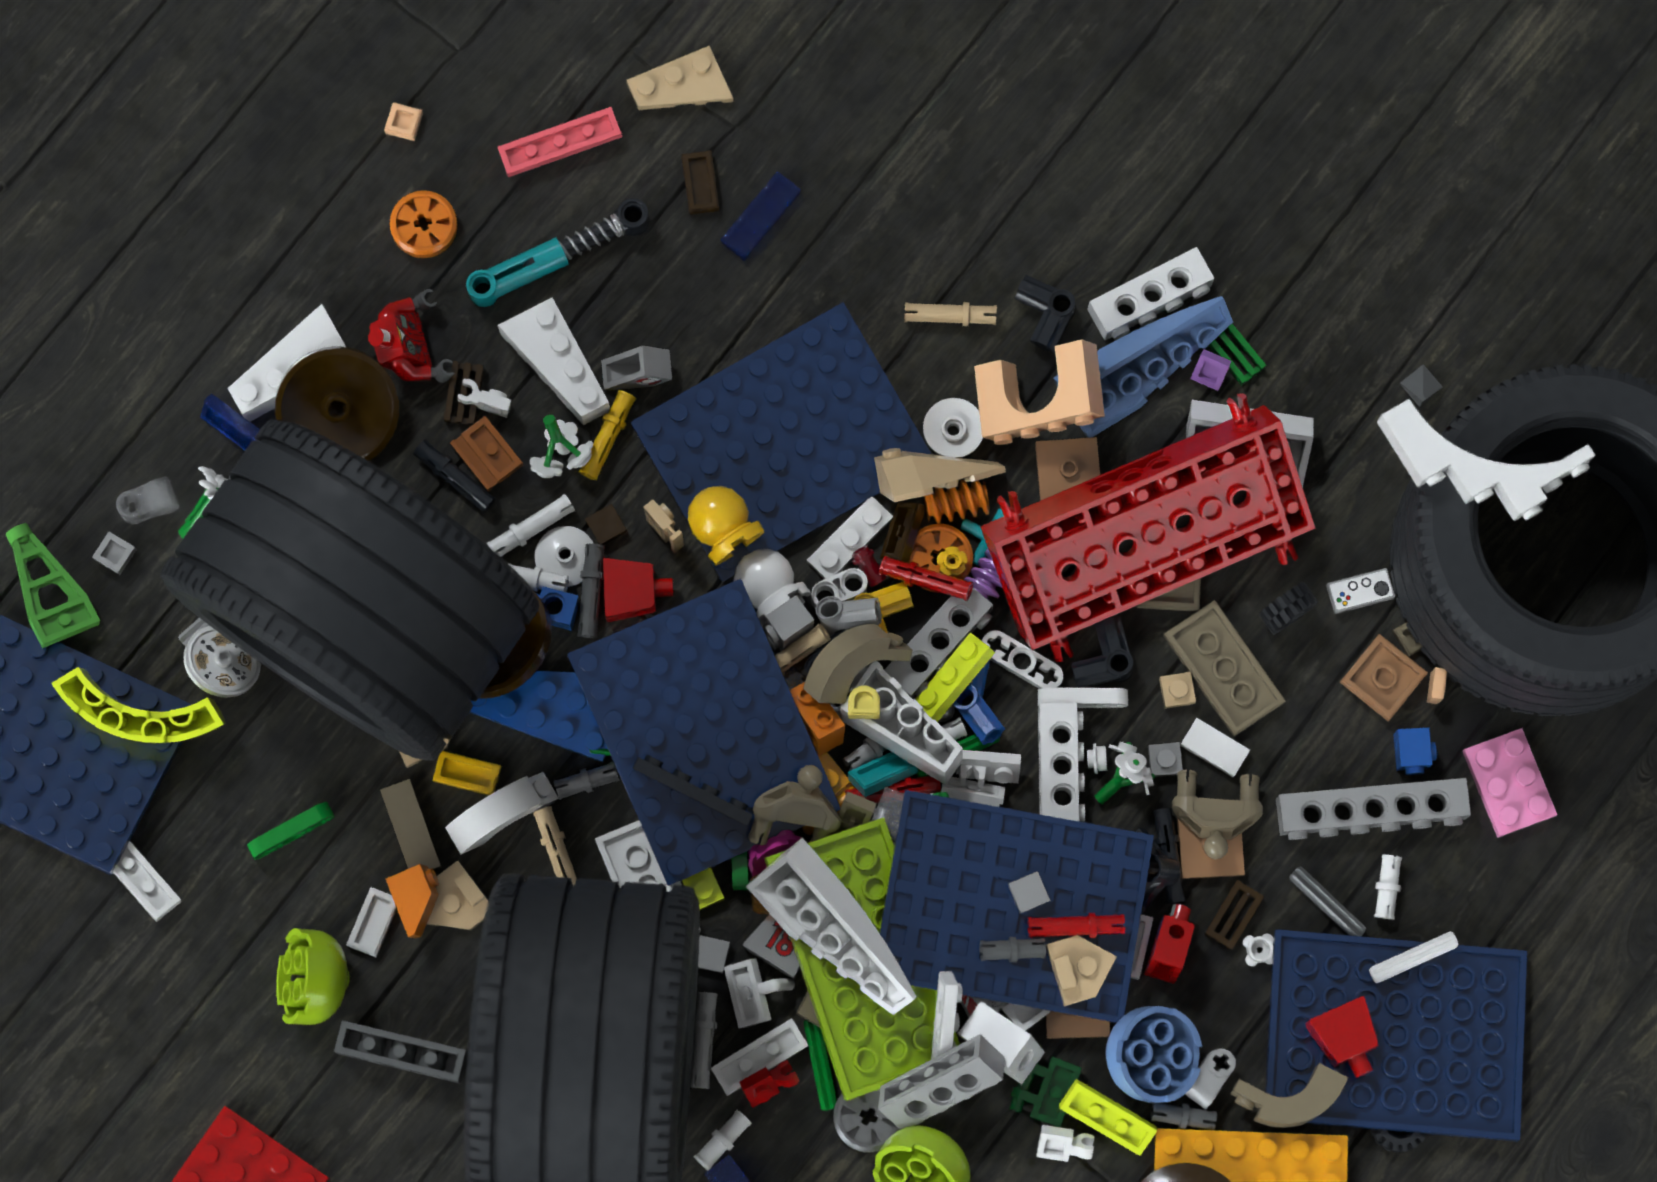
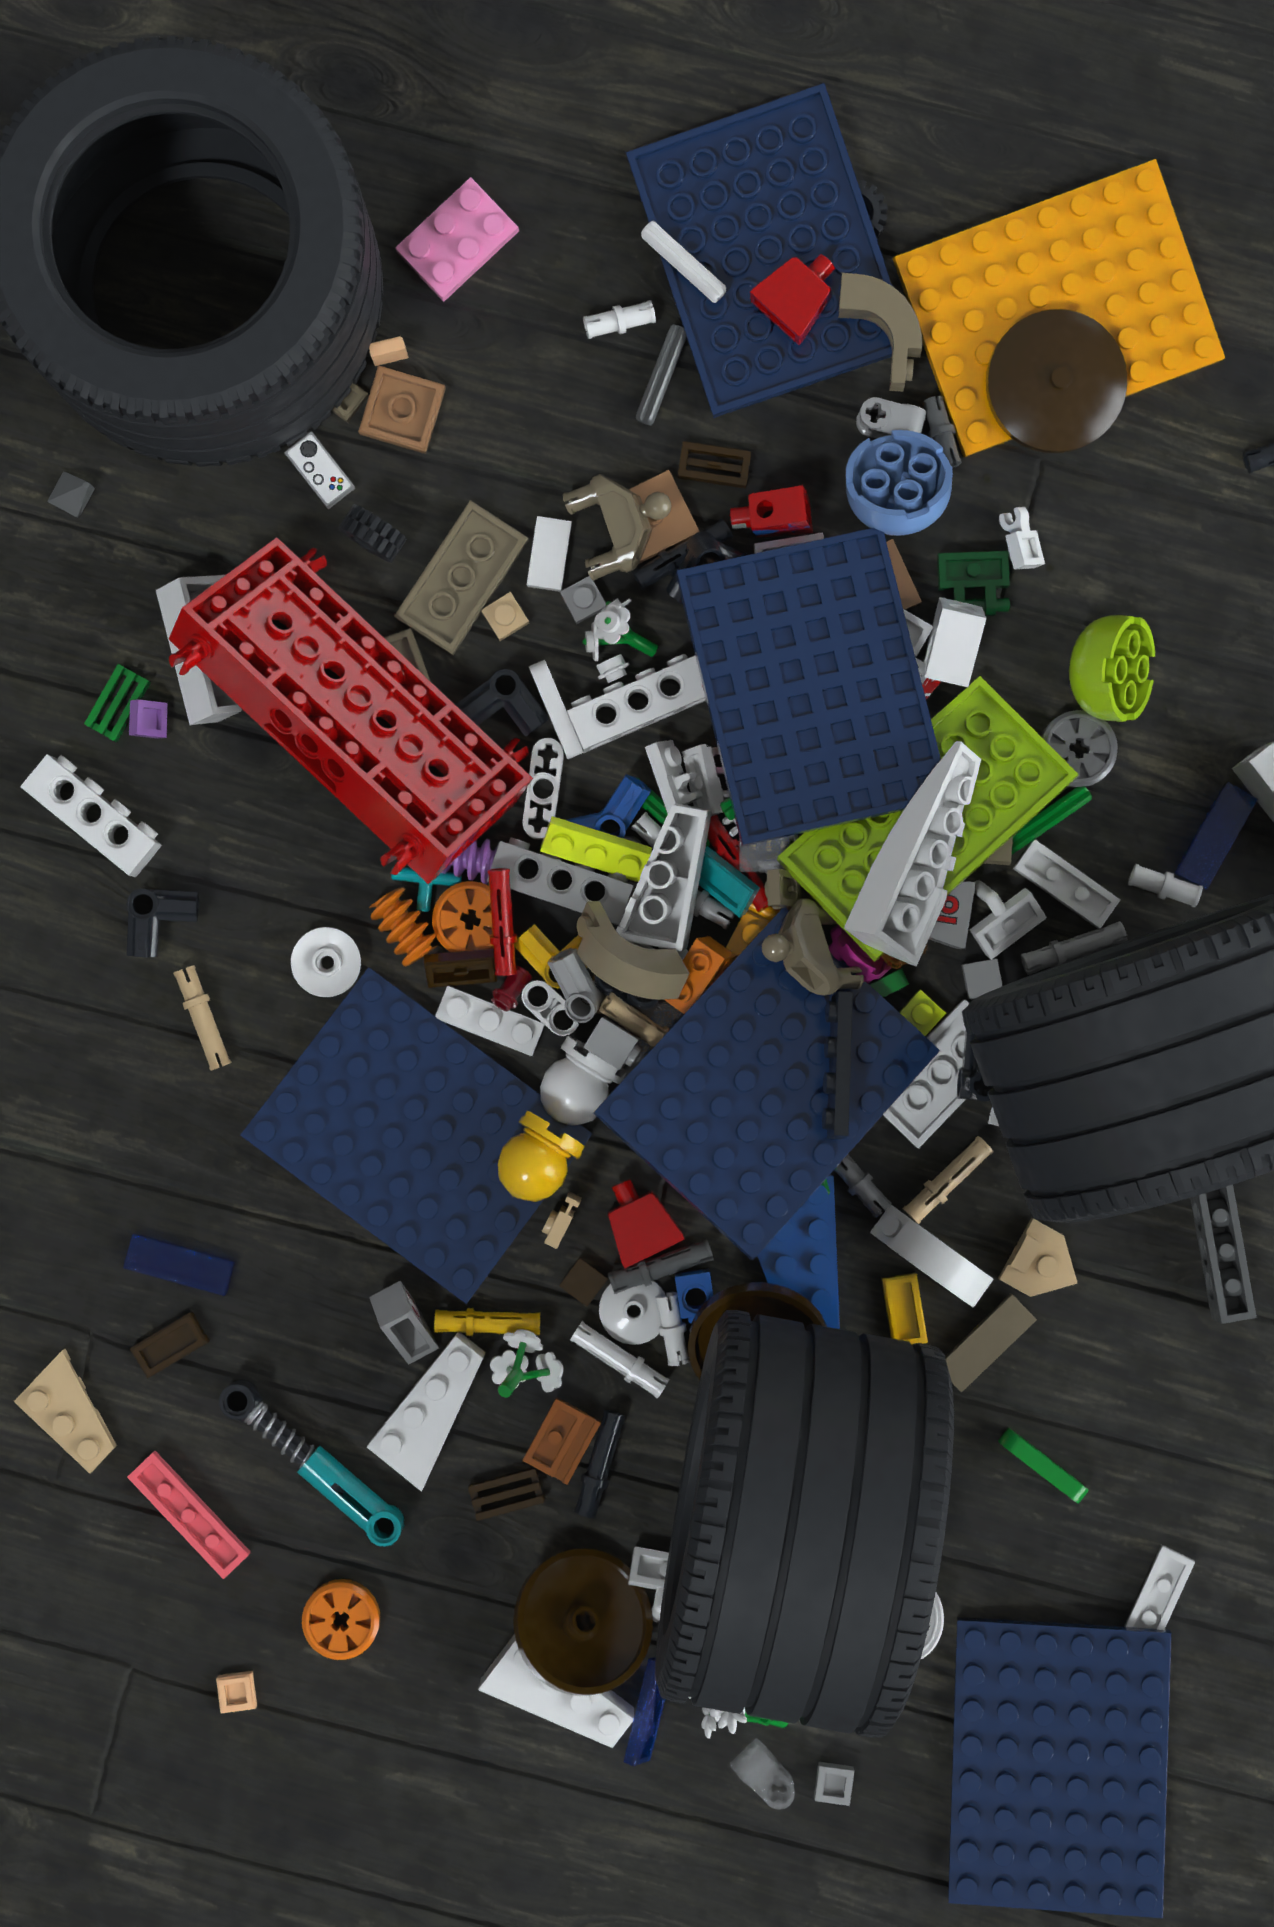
camera: 110 degrees left, 10 degrees up
bright green plate [6,523,100,648] -> none
neon yellow brick [51,667,225,743] -> none
lime cylinder [276,928,350,1025] -> none
white tile [346,887,397,958] -> none
red torso [368,289,455,383] -> none
orange slope [386,864,439,939] -> none
white plate [457,379,511,418] -> none
red plate [739,1060,799,1108] -> none
light yellow tile [848,685,880,719] -> none
tan wedge [874,448,1006,502] -> none
light grey brick [878,1034,1004,1129] -> none
white plate [931,972,962,1060] -> none
yellow plate [937,546,968,576] -> none
light nougat arch [974,339,1105,445] -> none
dark grey pin [979,937,1046,962] -> none
light grey tile [1008,871,1050,913] -> none
red pin [1028,913,1125,938] -> none
medium nougat plate [1035,437,1100,501] -> none
tan plate [1046,935,1117,1006] -> none
medium blue wedge [1053,296,1233,438] -> none
neon yellow plate [1059,1079,1158,1156] -> none
white plate [1243,933,1274,967] -> none
light grey brick [1276,778,1471,840] -> none
white arch [1377,399,1595,521] -> none
blue brick [1393,728,1437,775] -> none

